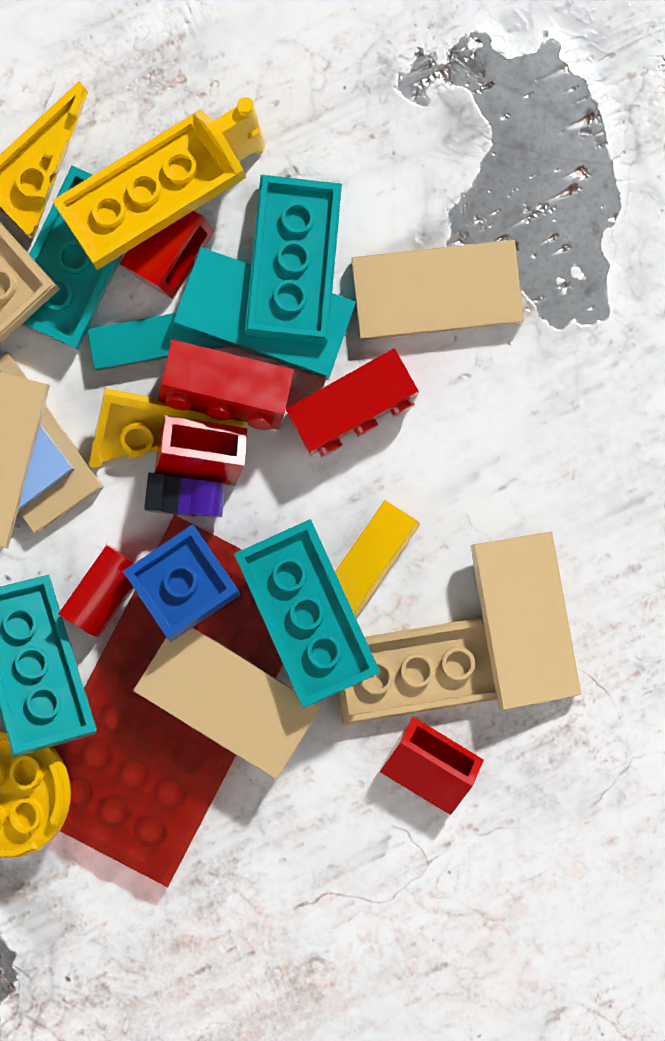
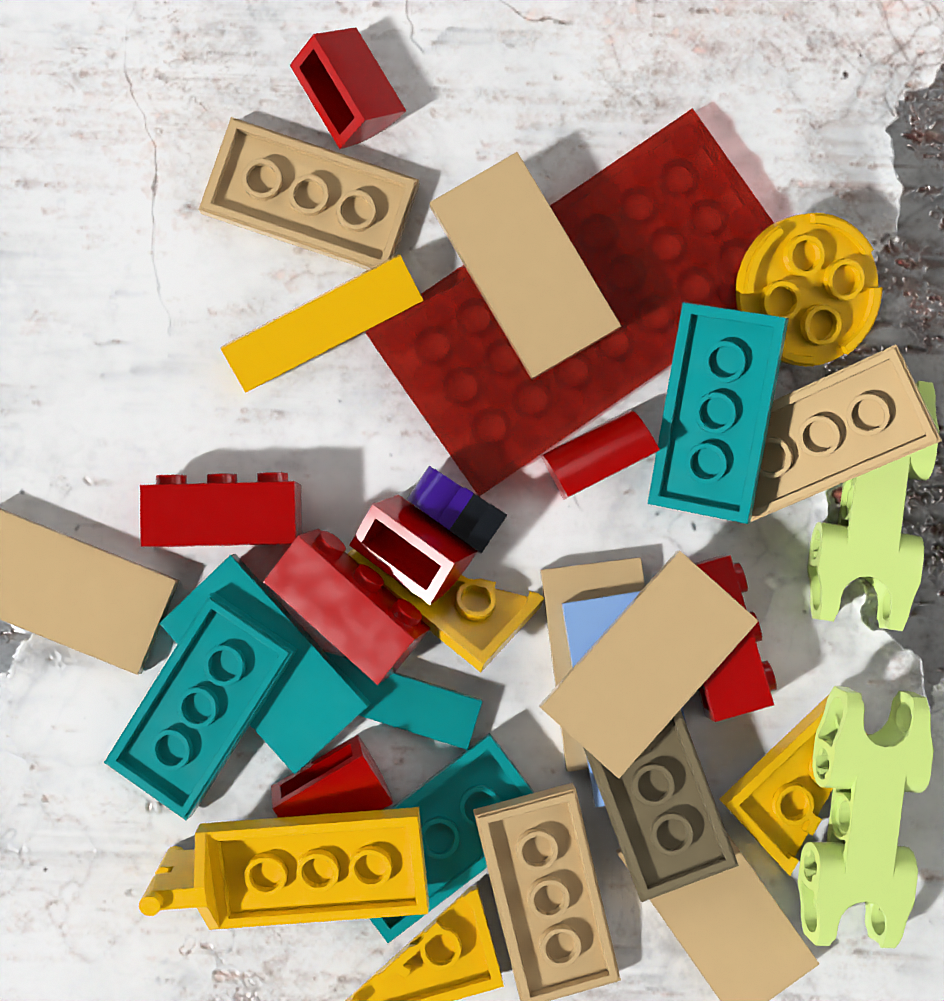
camera: 160 degrees left, 0 degrees up
blue plate [123,524,241,642] -> none
teal plate [234,519,381,709] -> none
tan tile [470,531,582,710] -> none

